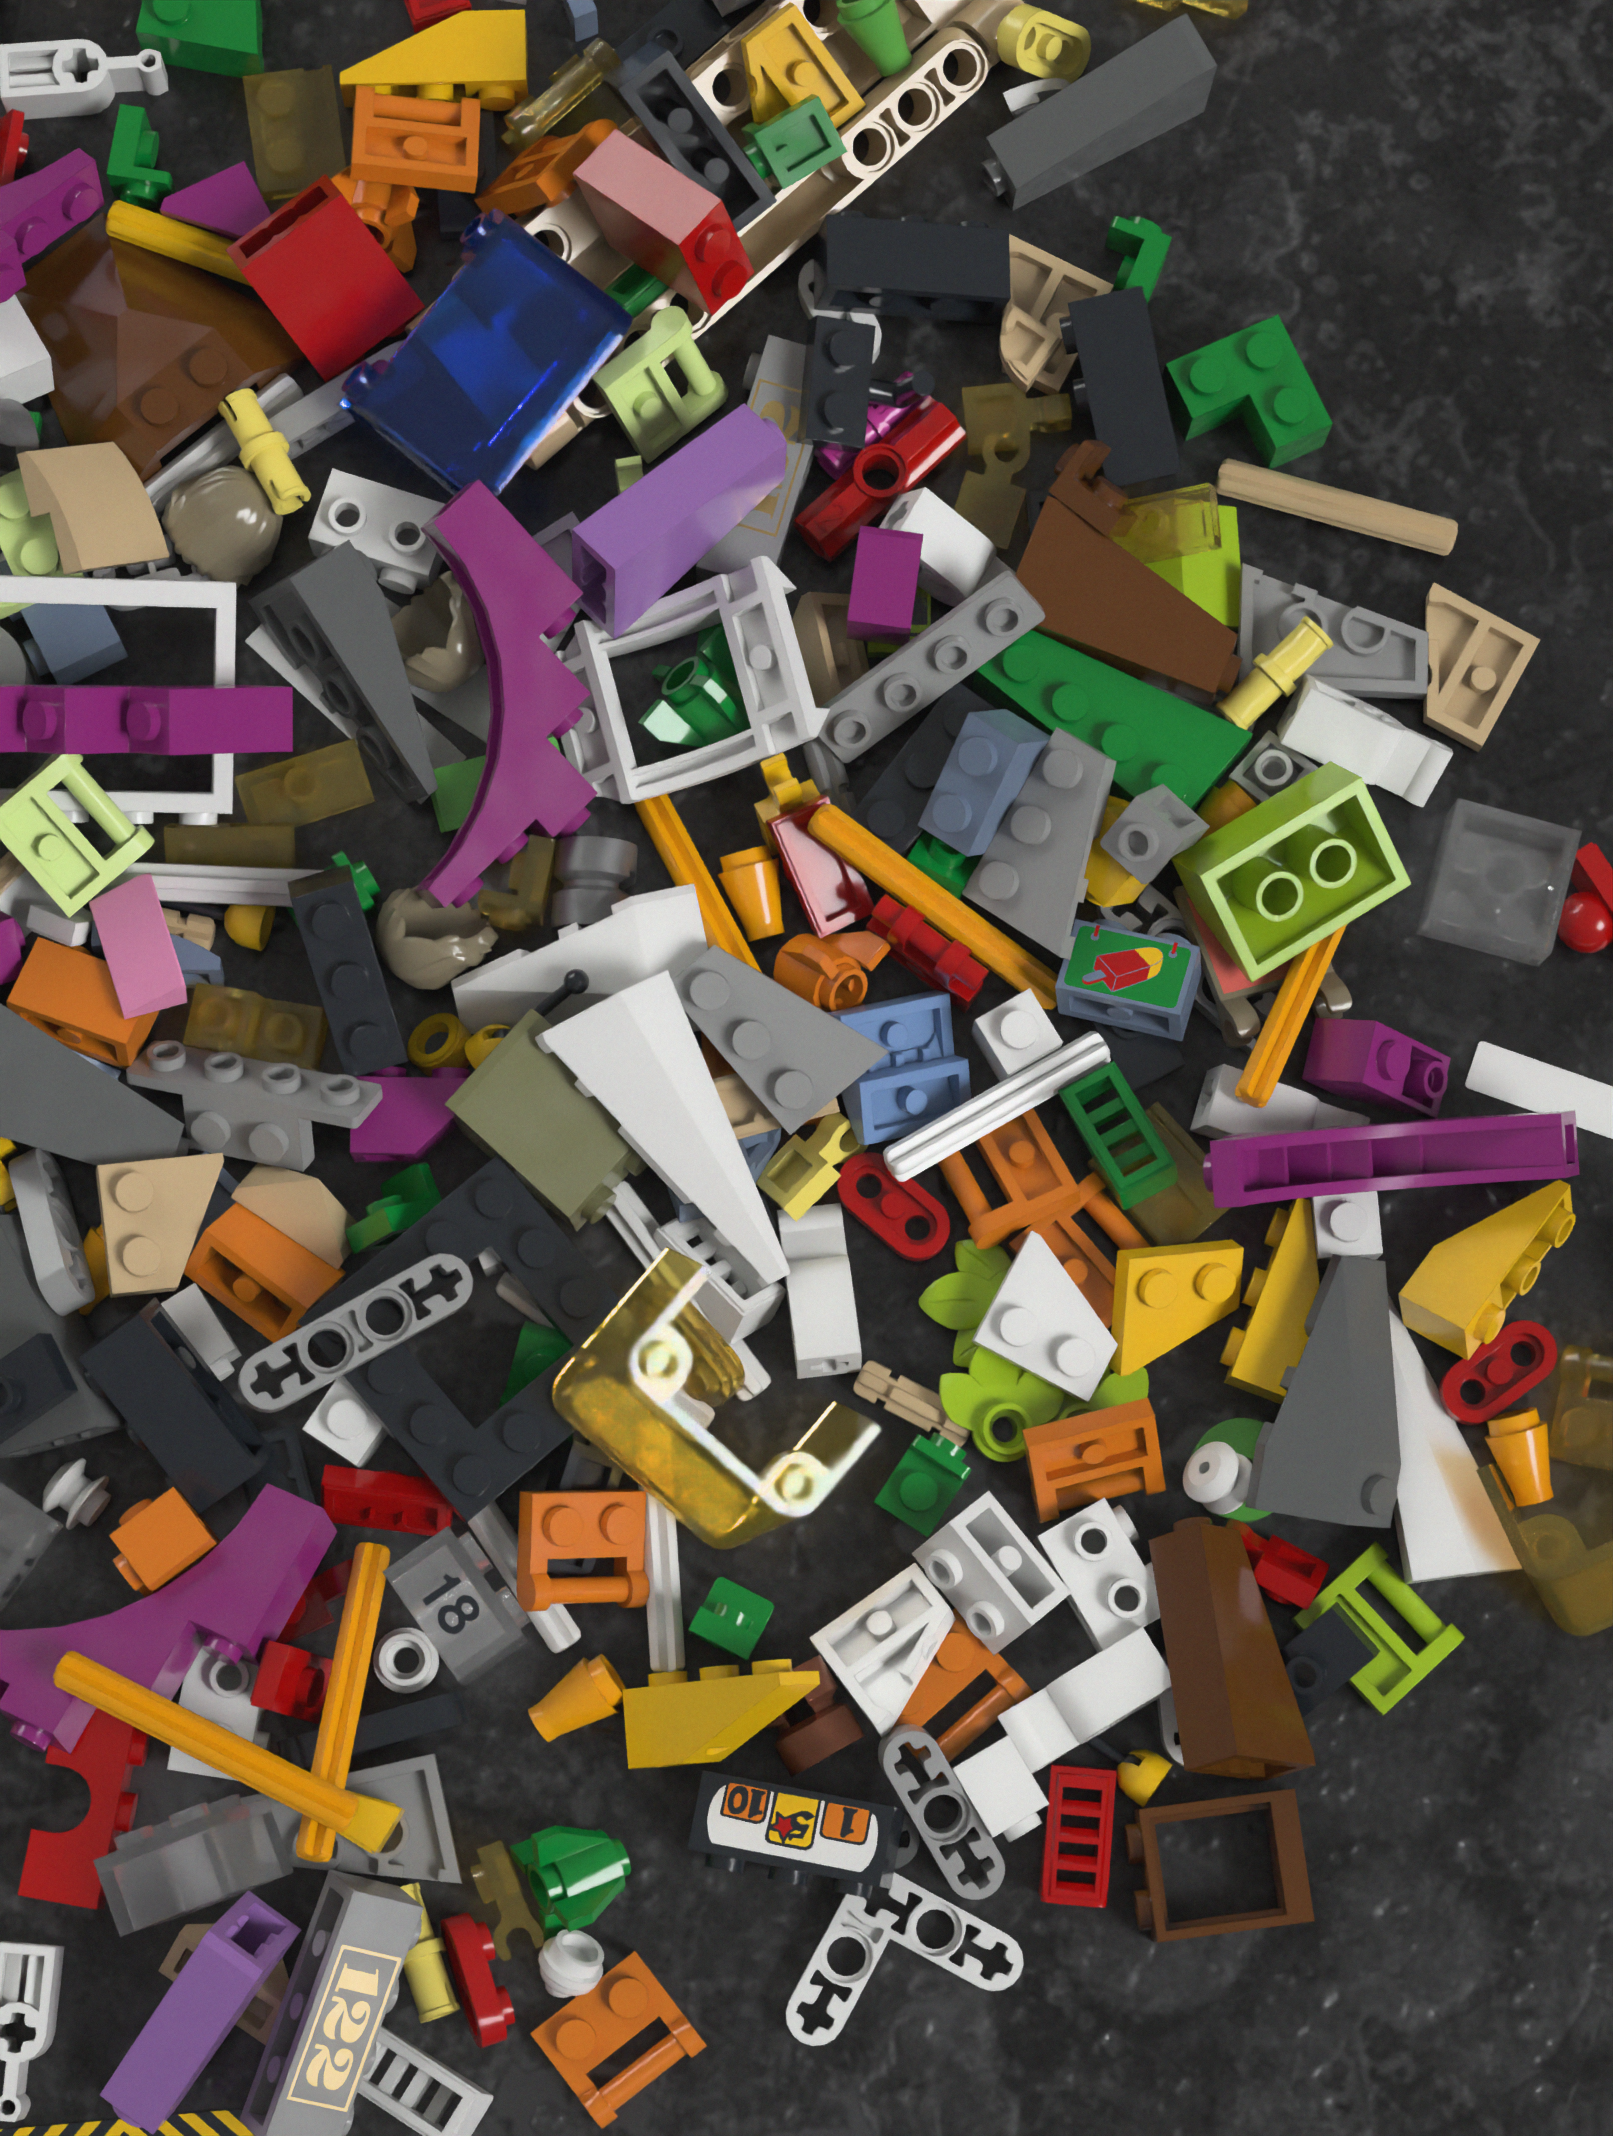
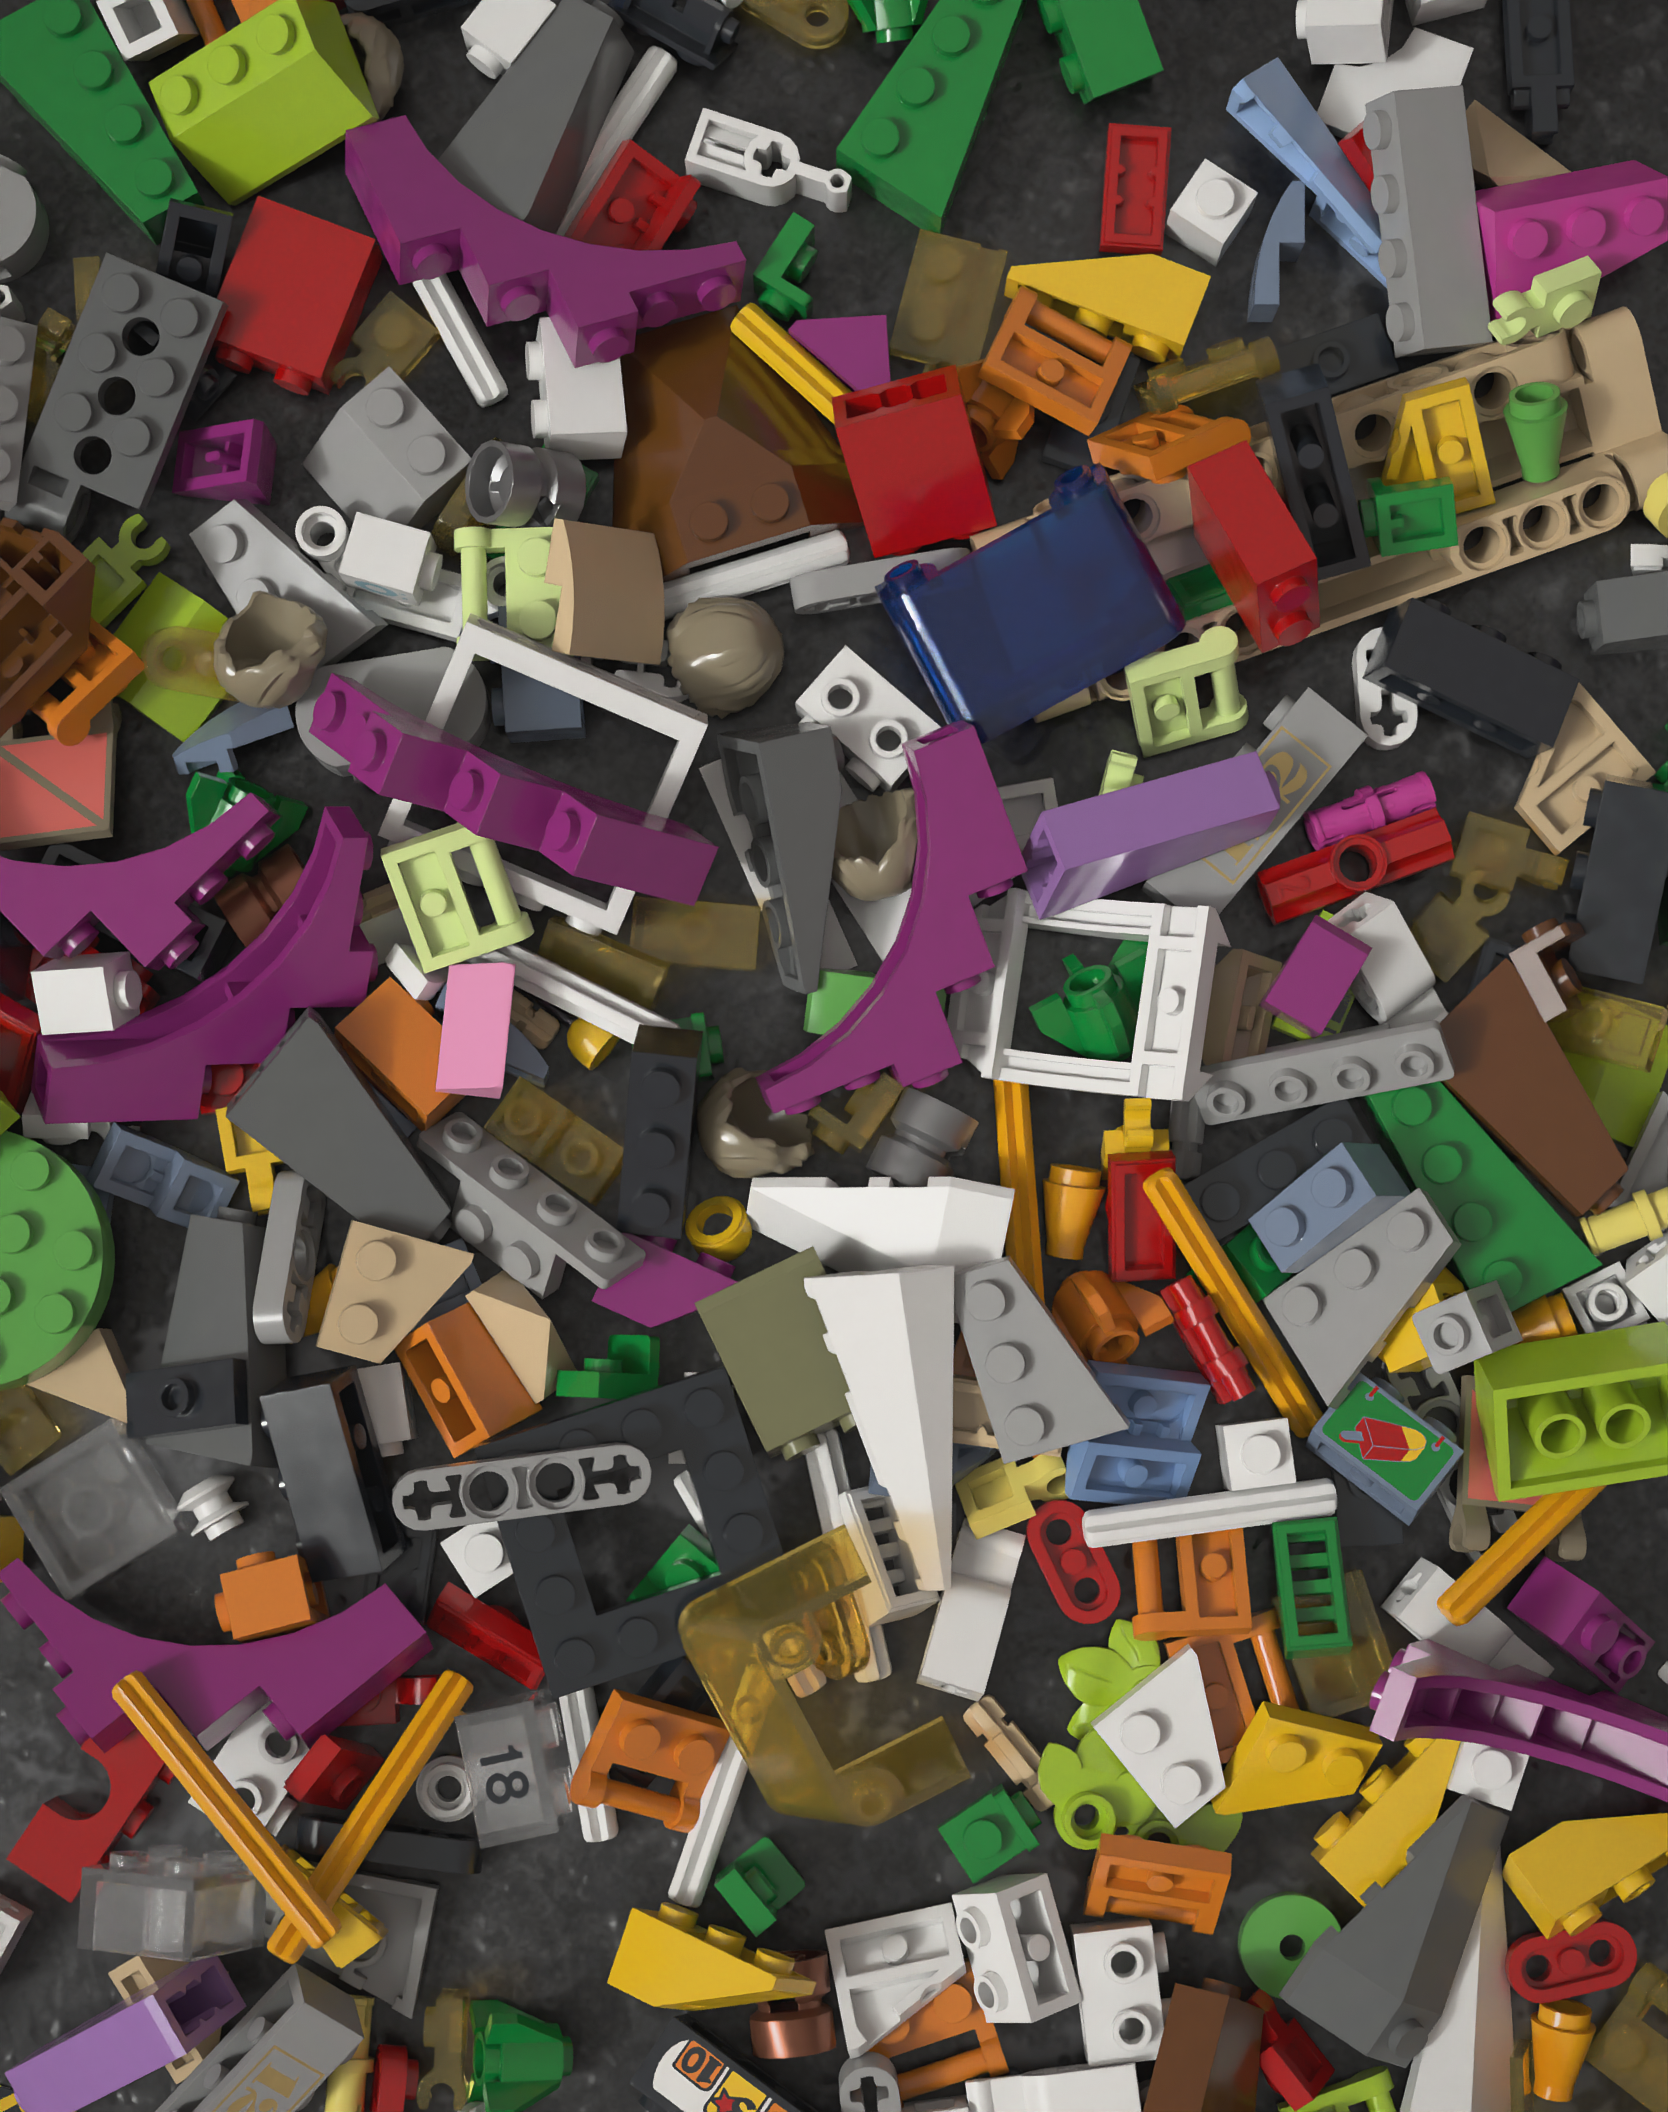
camera: 30 degrees right, 5 degrees up
light yellow pin [218,388,311,515] -> none
hinge [465,969,589,1070] -> none
light orange cone [528,1654,627,1742] -> none
black plate [797,315,935,453] -> none
tan tile [999,303,1063,393] -> none
white wheel [1183,1441,1252,1514] -> none

